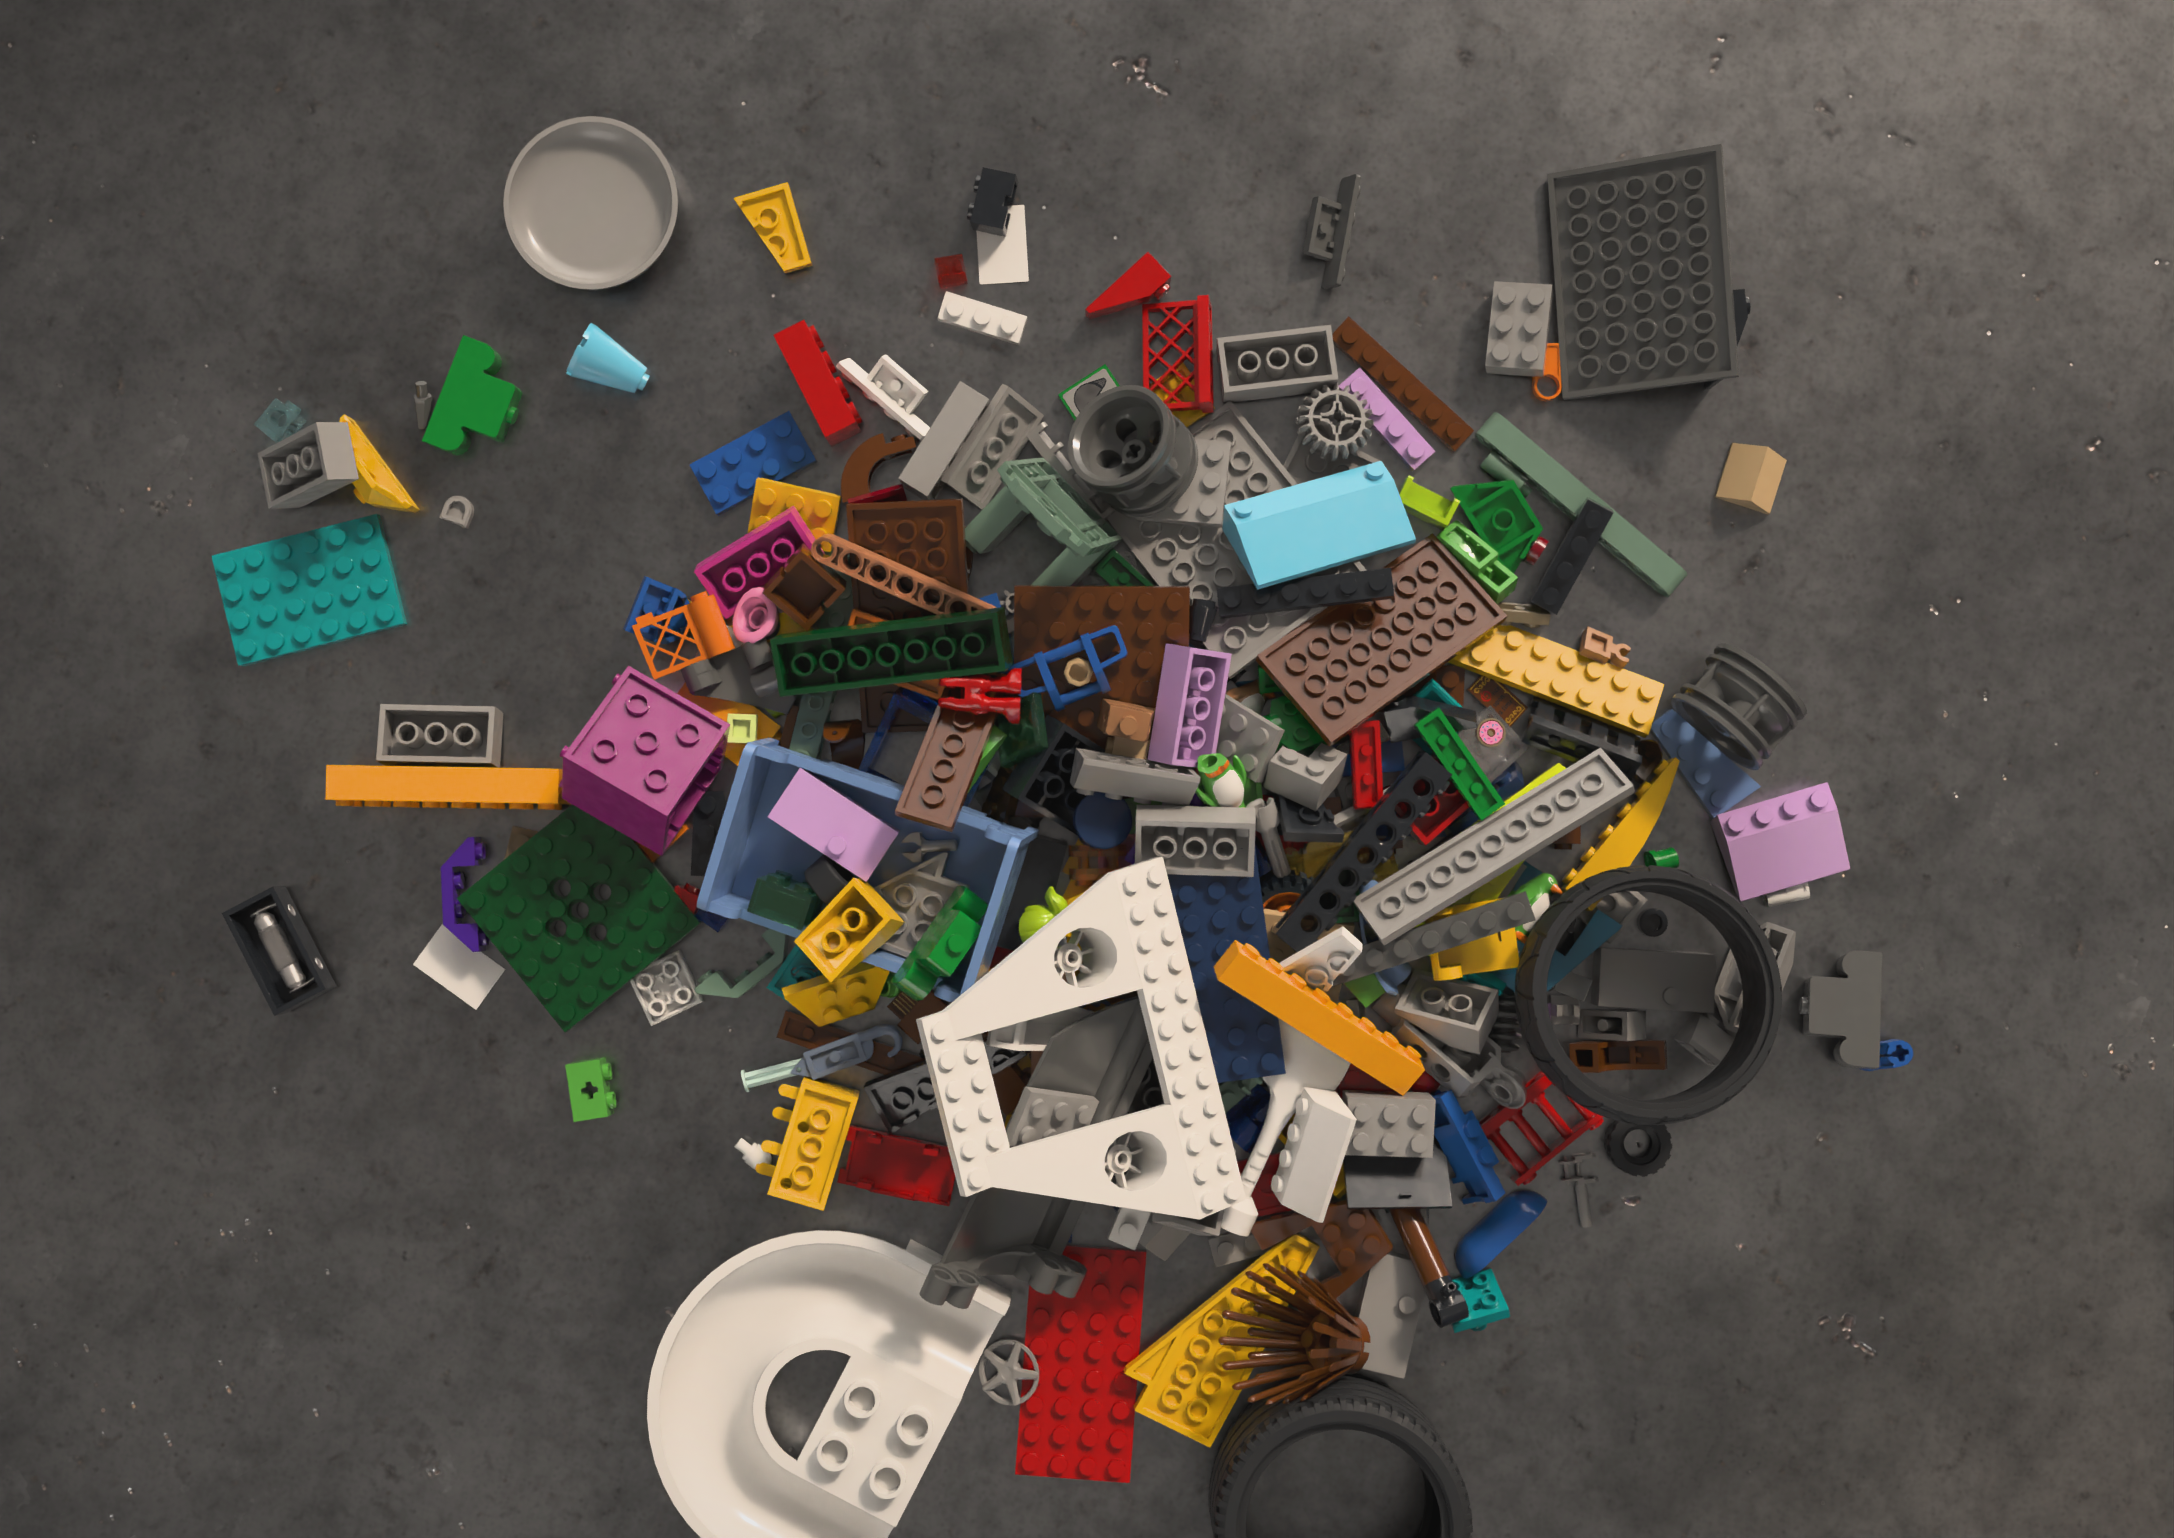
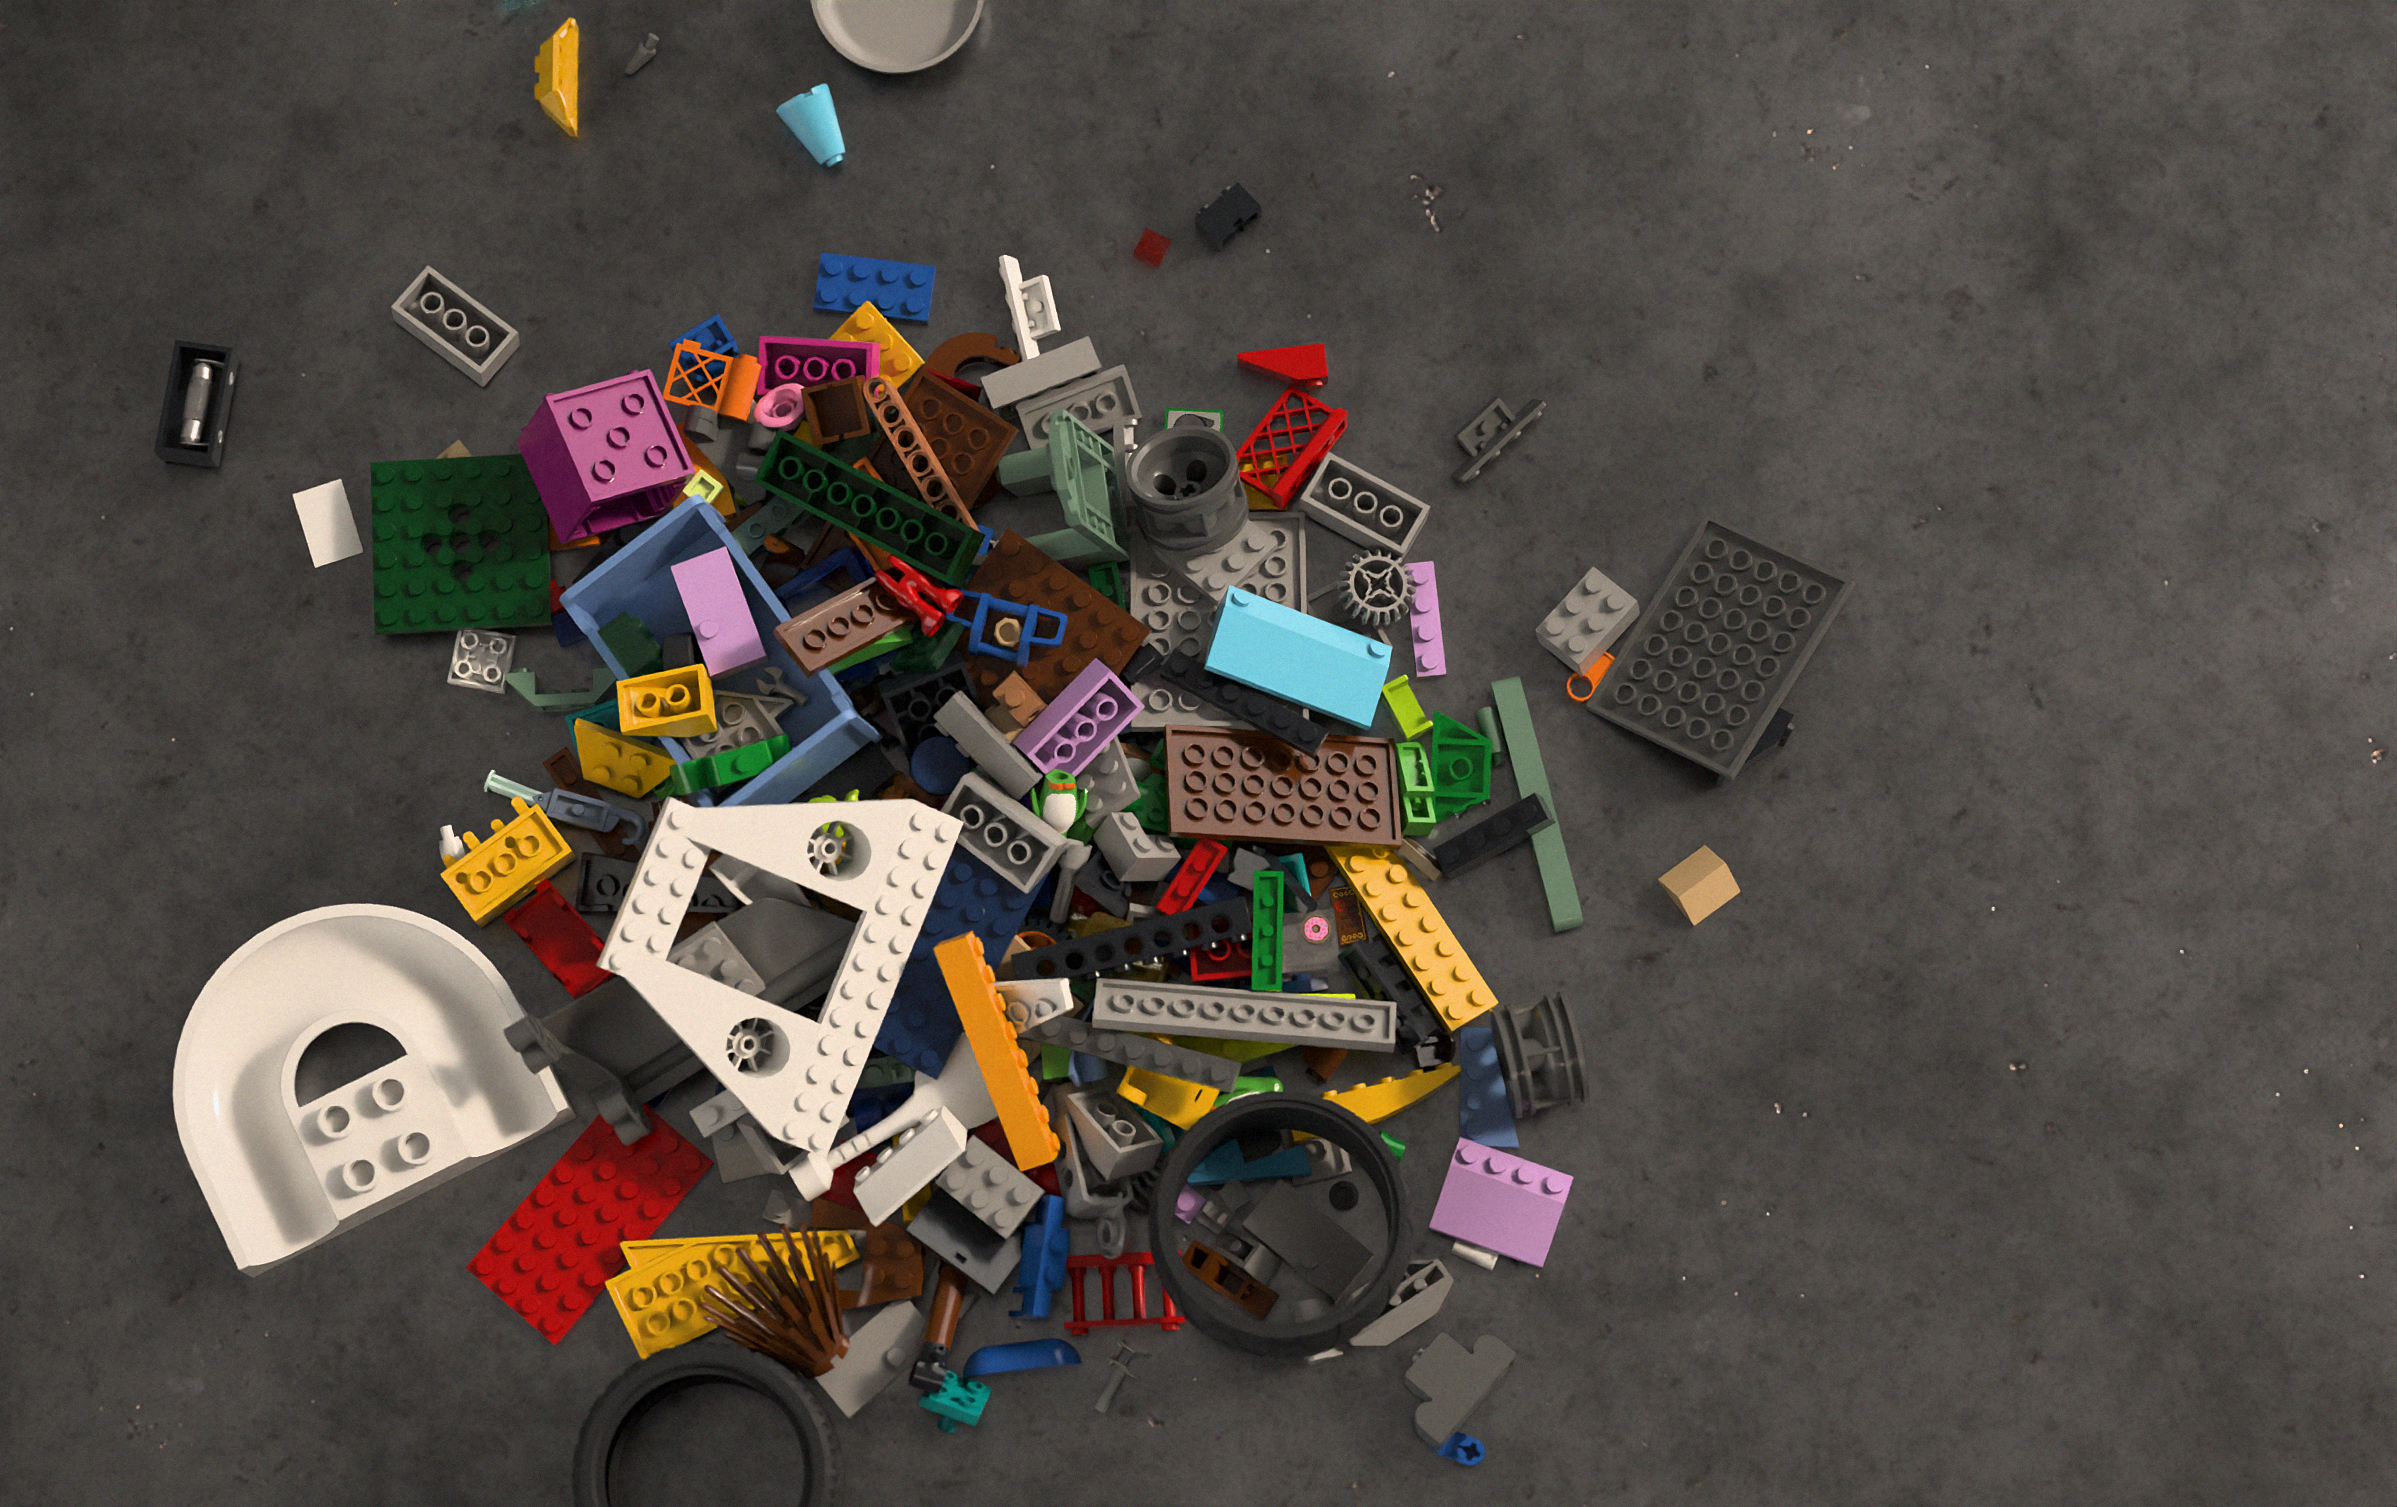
camera: 35 degrees right, 10 degrees down
teal plate [211,514,407,666] -> none
light grey brick [258,422,359,509] -> none
light orange brick [325,765,571,810] -> none
green brick [422,335,522,455] -> none
light grey tile [439,496,474,529] -> none
dark purple slope [441,837,490,952] -> none
bright green brick [565,1057,617,1122] -> none
yellow wing [734,182,812,274] -> none
red brick [773,320,863,447] -> none
white plate [938,291,1027,345] -> none
white sticker [976,205,1029,284] -> none
light grey wheel [979,1339,1039,1406] -> none
reddish brown plate [1332,316,1474,453] -> none
dark red tile [1525,536,1549,565] -> none
medium nougat plate [1579,627,1631,668] -> none
black tyre [1604,1120,1672,1177] -> none

